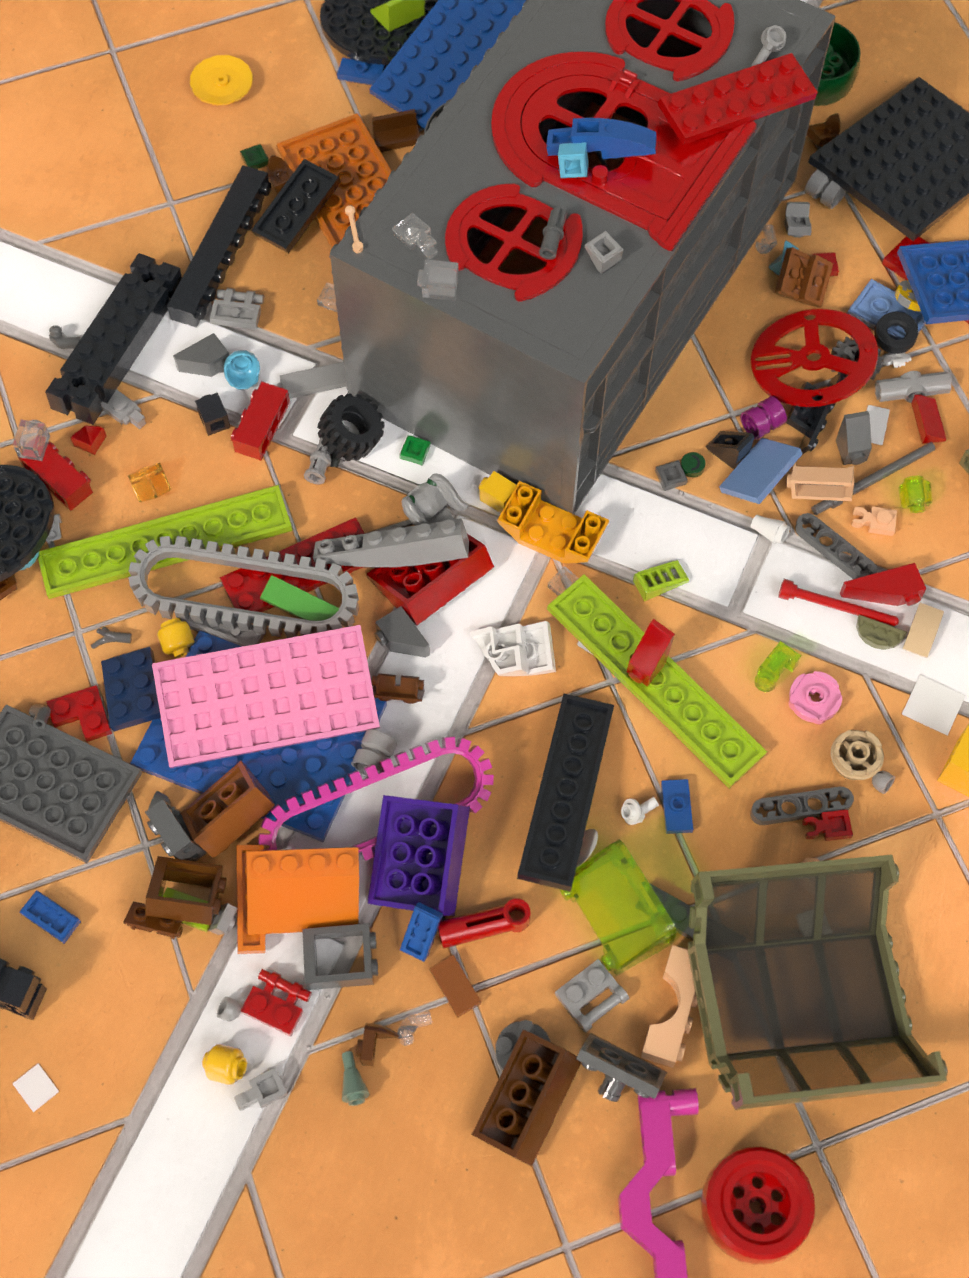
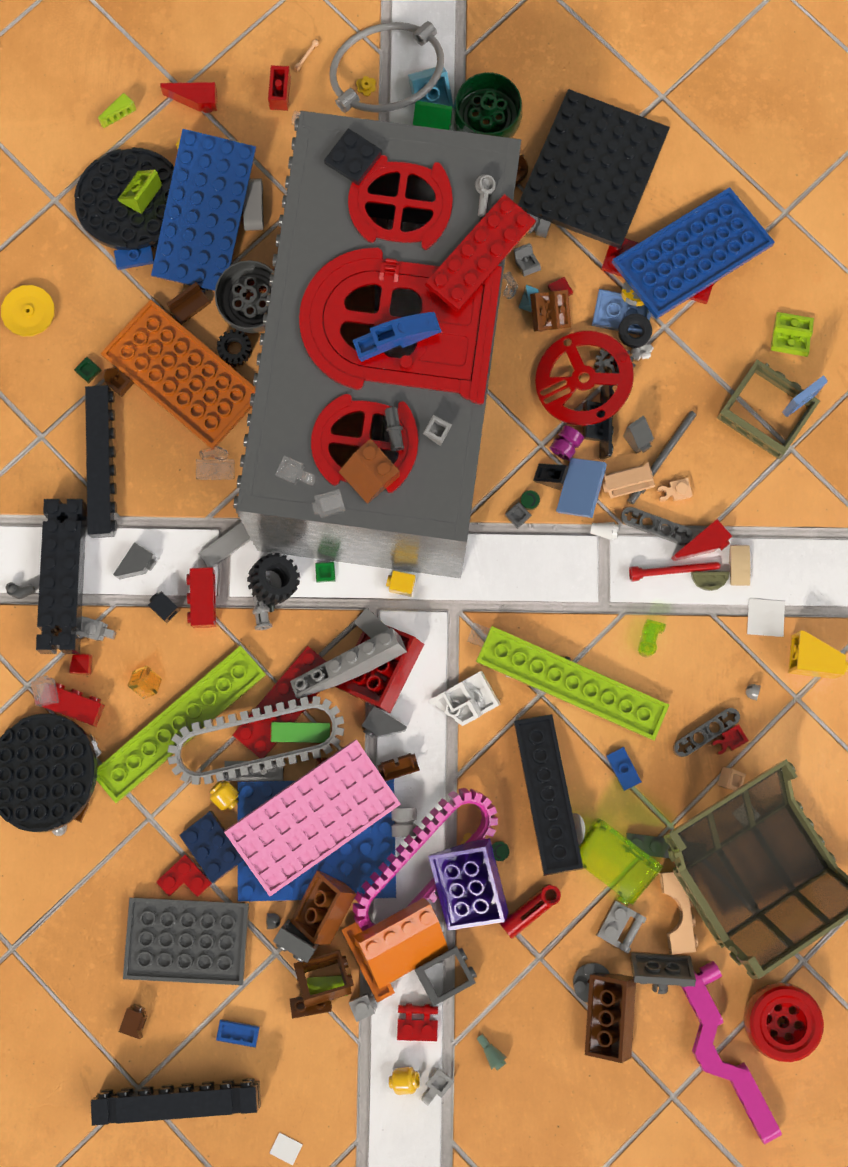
camera: 25 degrees left, 15 degrees up
dark grey arm [29,704,51,729] -> none
dark grey bar [91,627,132,649] -> none
light grey plate [209,288,264,330] -> none
light grey plate [209,903,237,935] -> none
light grey hinge [217,996,241,1021] -> none
medium azure hair [224,350,260,390] -> none
black plate [252,159,341,254] -> none
light nougat hinge [345,205,363,253] -> none
reddish brown plate [356,1023,399,1066] -> none
clear arm [397,1010,433,1046] -> none
blue plate [400,902,443,962] -> none
light grey hair [401,473,469,526] -> none
dark orange tile [429,955,481,1018] -> none
light orange slope [497,481,609,563] -> none
medium azure slope [558,142,588,178] -> none
white plate [621,796,659,825] -> none
red slope [626,619,675,687] -> none
lime slope [633,560,689,602] -> none
bright pink plate [789,671,842,724] -> none
tan cone [831,730,884,780] -> none
white sticker [867,405,890,445] -> none
light grey piece [875,371,952,403] -> none
clear neon green head [898,476,933,513] -> none
red slope [911,394,947,444] -> none
none -> dark orange slope [339,439,400,504]
none -> light grey brick [349,993,377,1022]
none -> dark green tile [492,841,509,861]

